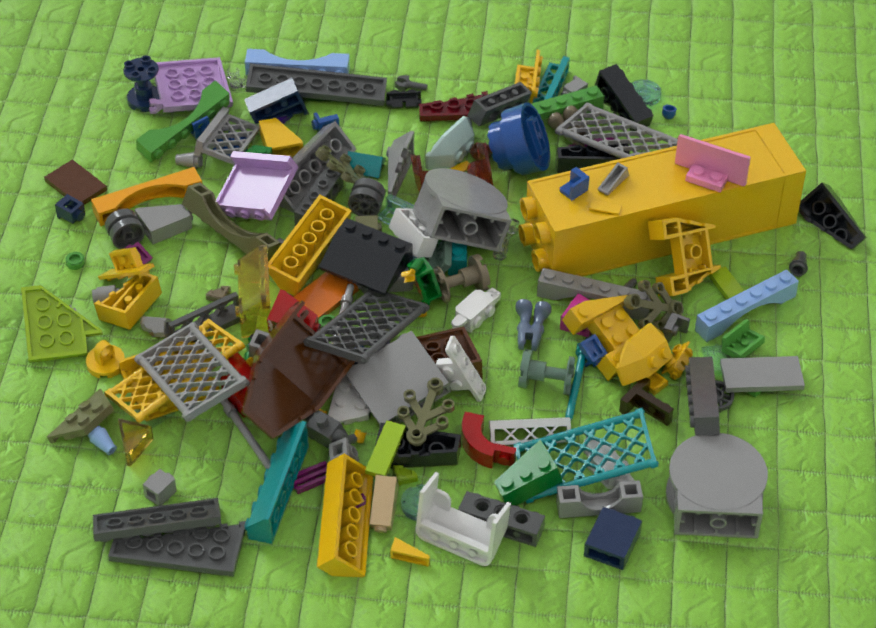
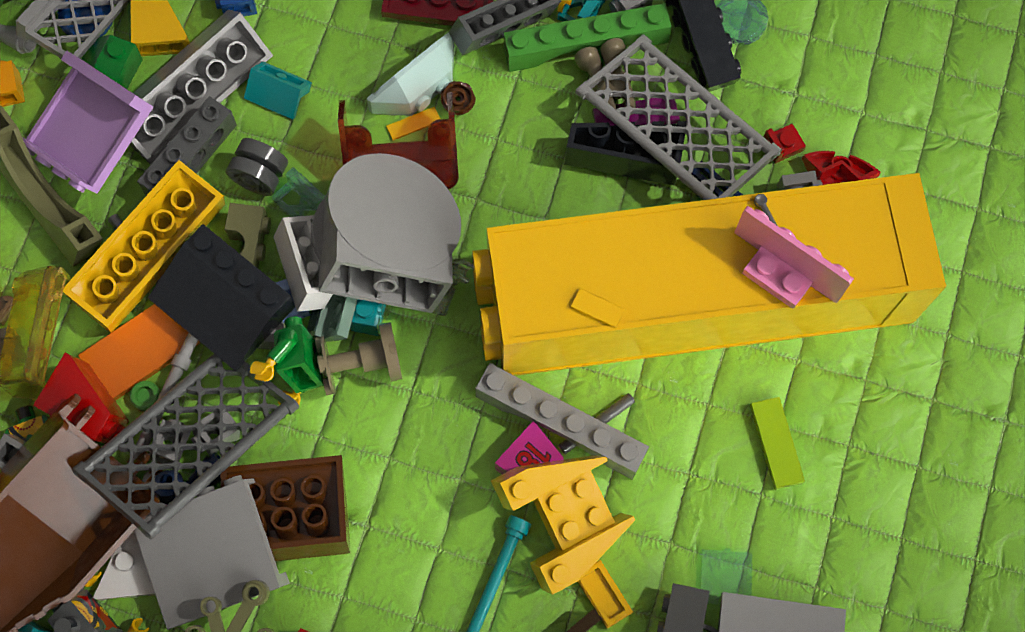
camera: 10 degrees right, 25 degrees up
olive plant [315,145,366,184] -> none
light grey wedge [386,131,414,205] -> none
white bracket [436,336,486,402] -> none
white hinge [451,288,501,333] -> none
blue piece [487,102,550,176] -> none
sand blue piece [515,299,552,351] -> none
sand green piece [518,349,575,395] -> none
blue panel [560,167,589,200] -> none
blue bracket [578,334,608,367] -> none
light grey piece [598,163,629,196] -> none
yellow wedge [615,323,673,386] -> none
olive plant [624,280,684,331] -> none
yellow wedge [648,218,721,296] -> none
yellow hinge [661,341,693,380] -> none
blue hinge [662,105,677,120] -> none
flat silver bracket [663,312,690,343] -> none
light blue arch [695,269,799,342] -> none
bright green bracket [722,319,765,358] -> none
dark grey cone [789,251,808,277] -> none
black wedge [799,182,867,250] -> none

